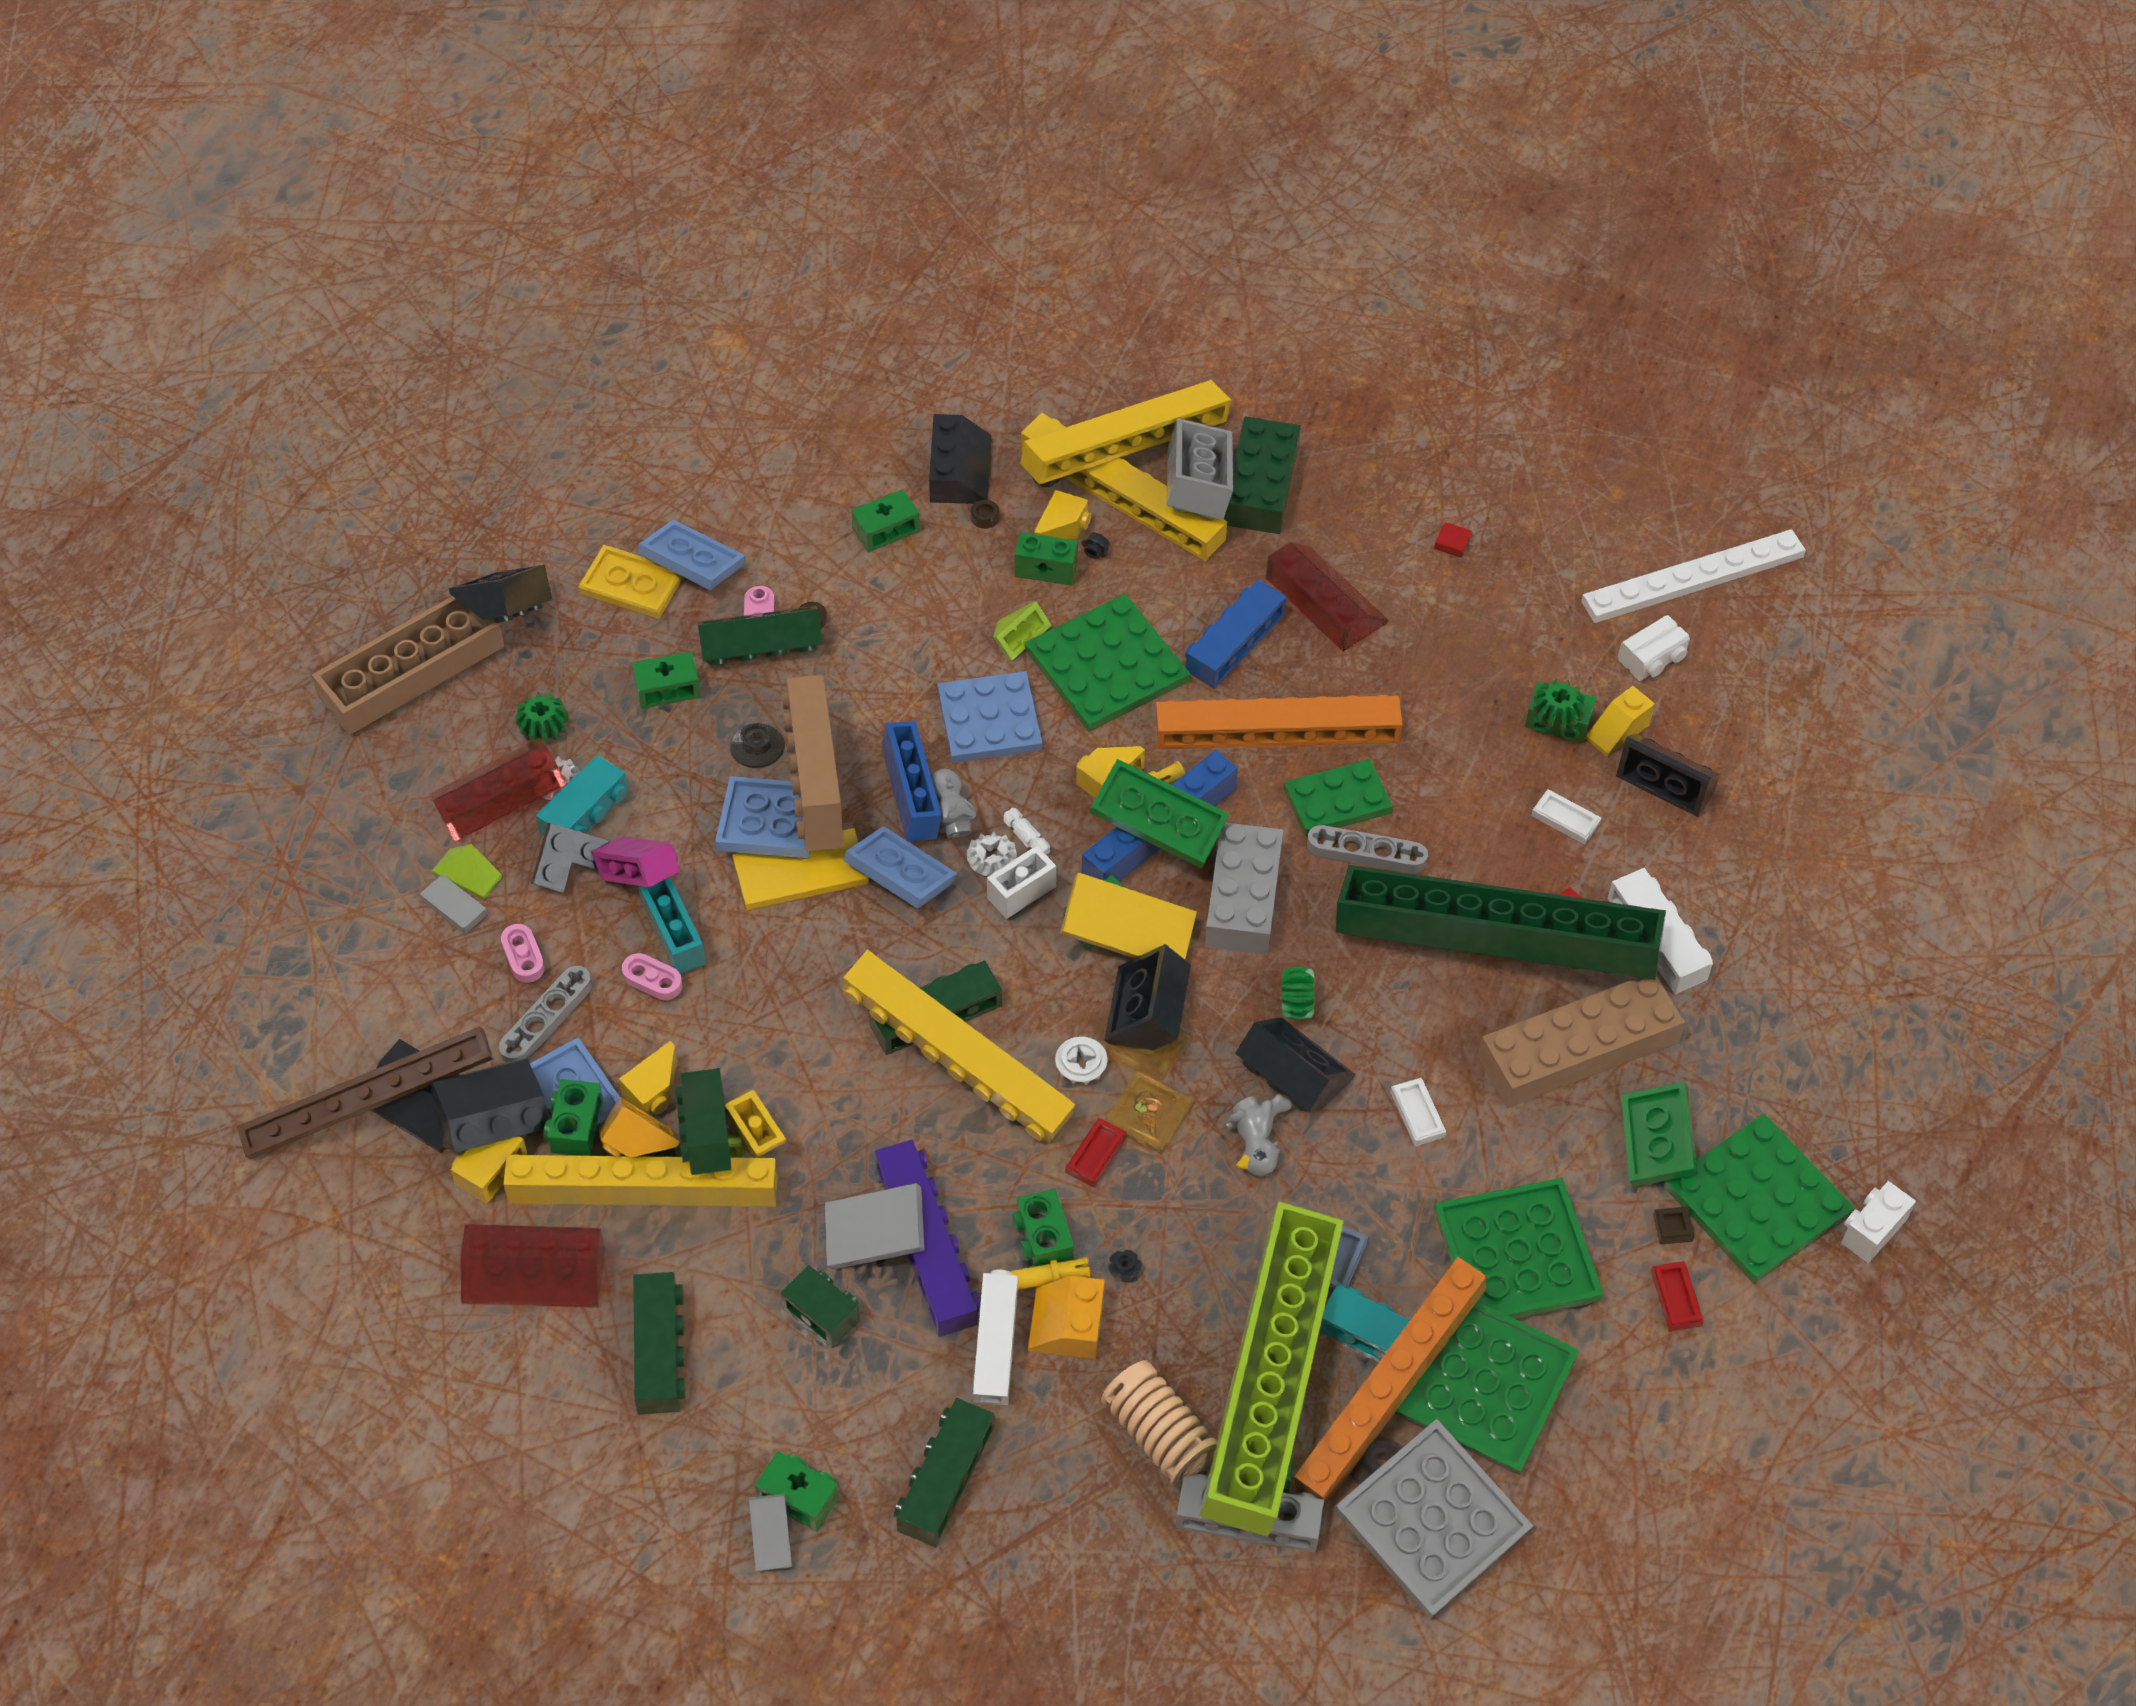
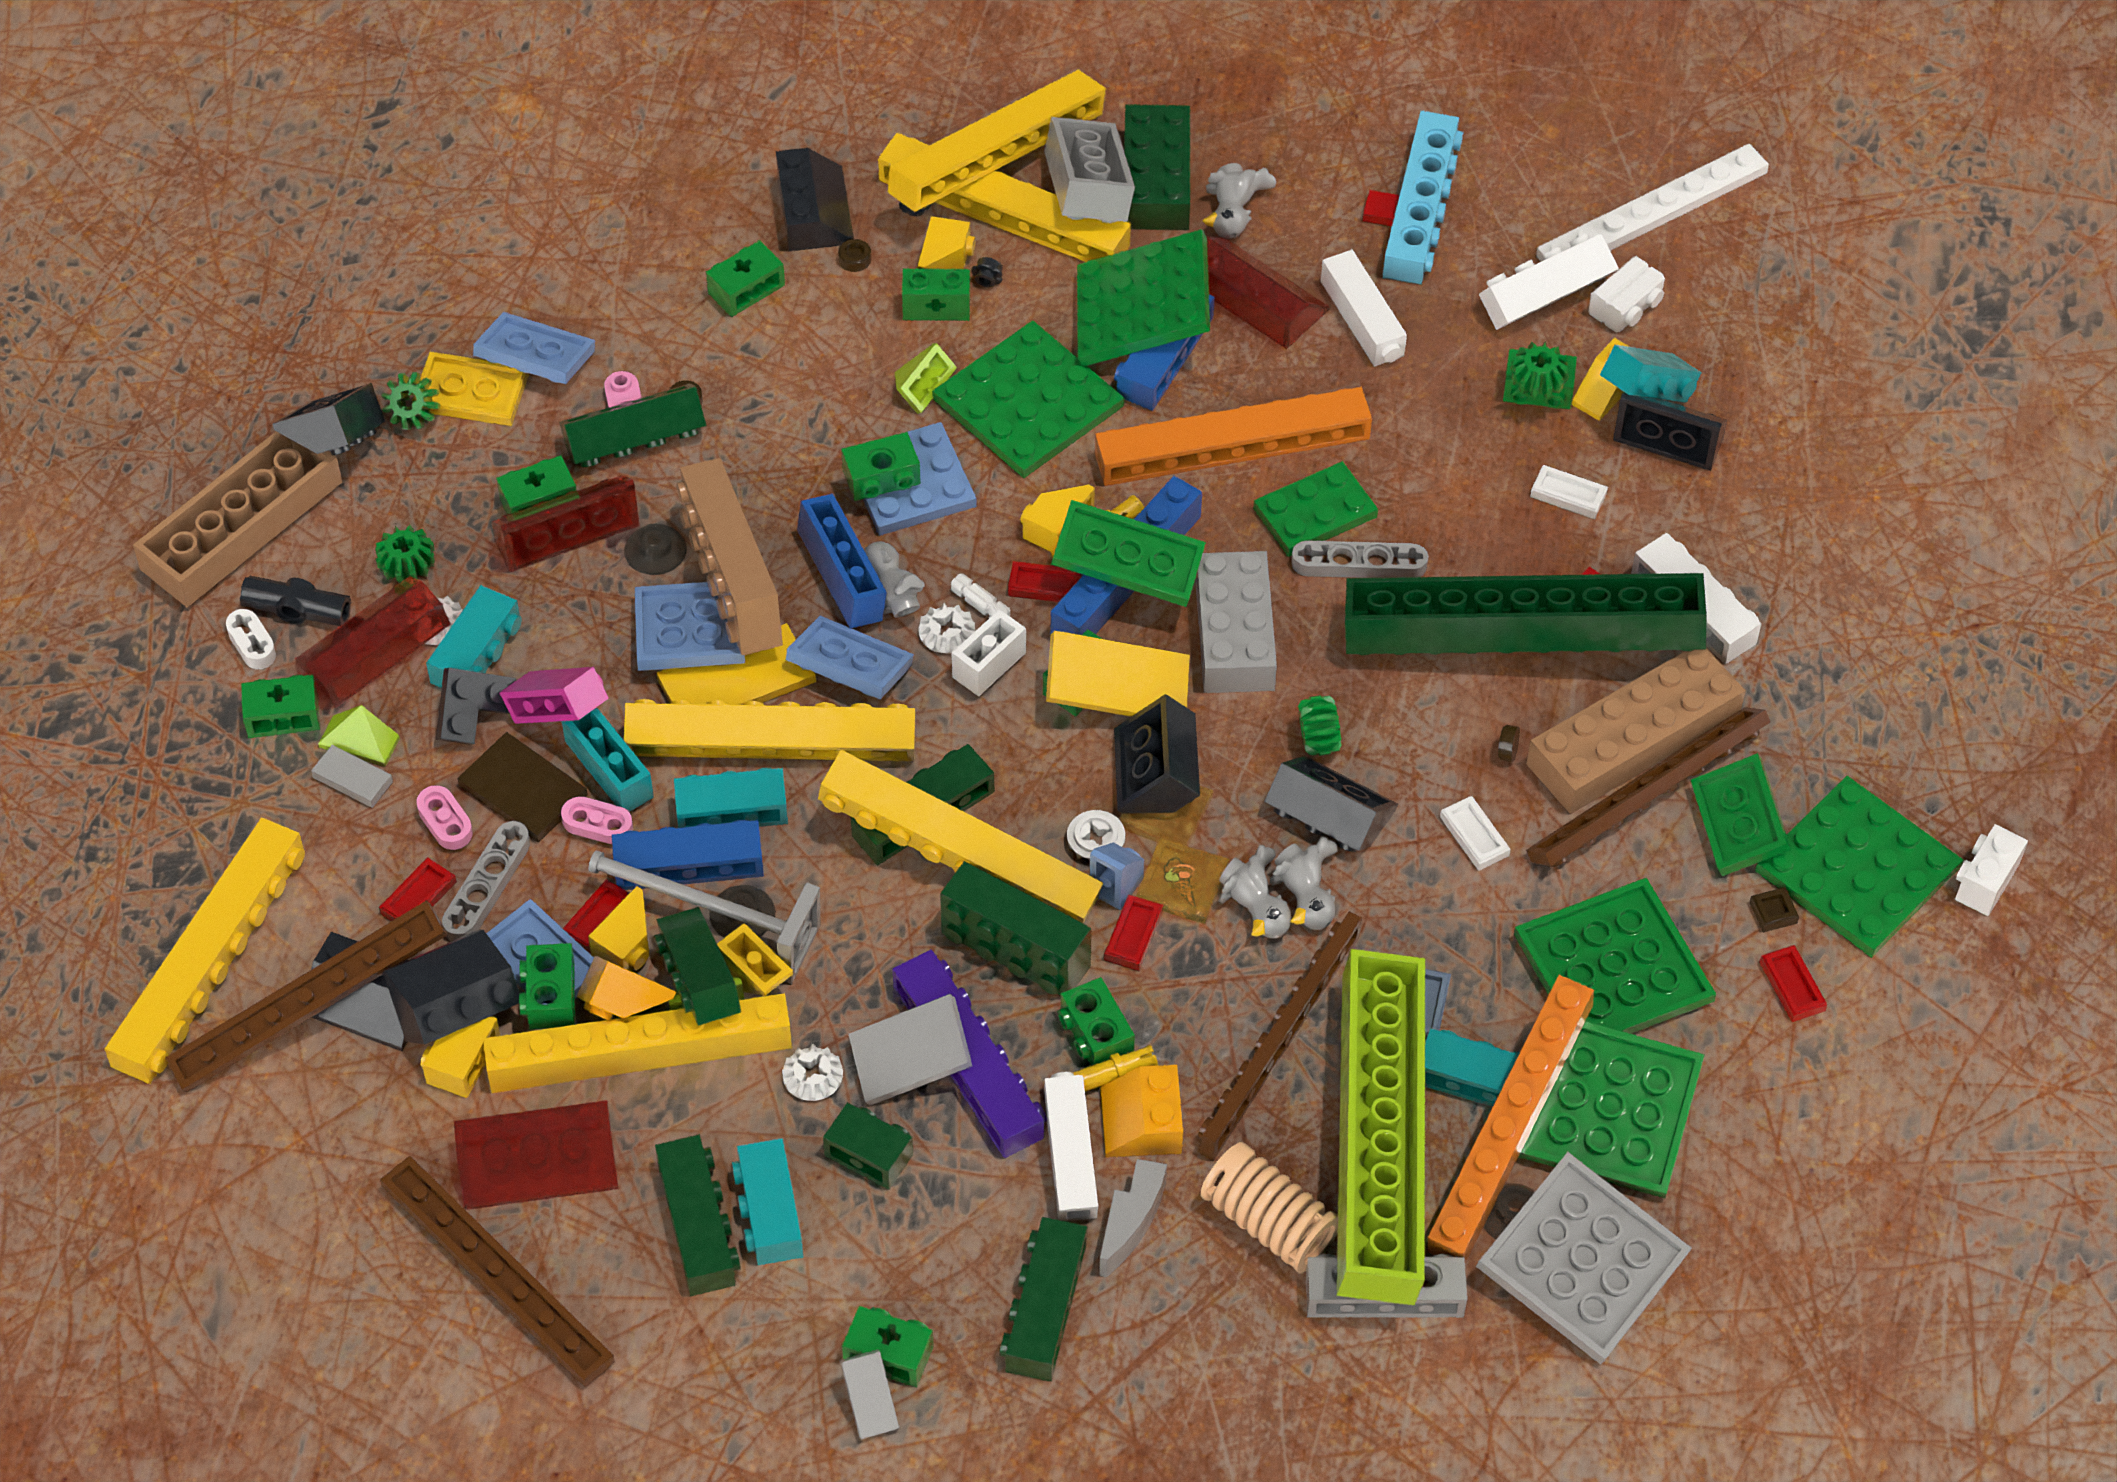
camera: 10 degrees left, 0 degrees up
black plate [1108,1250,1142,1282] -> none
none -> yellow brick [104,817,305,1084]
none -> white beam [226,609,276,669]
none -> black piece [240,575,352,627]
none -> green brick [241,675,320,738]
none -> red tile [379,857,457,921]
none -> reddish brown plate [380,1156,615,1387]
none -> green gear [381,372,441,430]
none -> dark brown tile [457,732,588,843]
none -> clear red slope [491,475,640,573]
none -> red tile [562,879,630,954]
none -> light grey tile [588,850,821,985]
none -> blue brick [612,820,764,890]
none -> yellow brick [624,699,915,761]
none -> teal brick [674,768,788,828]
none -> clear smoke piece [709,885,776,938]
none -> teal brick [732,1138,804,1266]
none -> white gear [782,1043,843,1101]
none -> green brick [841,432,921,501]
none -> dark green brick [940,861,1092,996]
none -> red tile [1008,561,1082,602]
none -> green plate [1077,229,1210,367]
none -> medium blue slope [1090,842,1144,910]
none -> light grey slope [1099,1159,1167,1277]
none -> reddish brown plate [1198,911,1362,1161]
none -> light grey animal [1202,163,1276,239]
none -> light grey animal [1218,845,1291,938]
none -> white brick [1321,250,1407,367]
none -> medium azure brick [1383,111,1463,285]
none -> white brick [1479,233,1619,330]
none -> dark brown tile [1498,725,1520,762]
none -> reddish brown plate [1526,707,1770,867]
none -> teal brick [1600,345,1702,403]

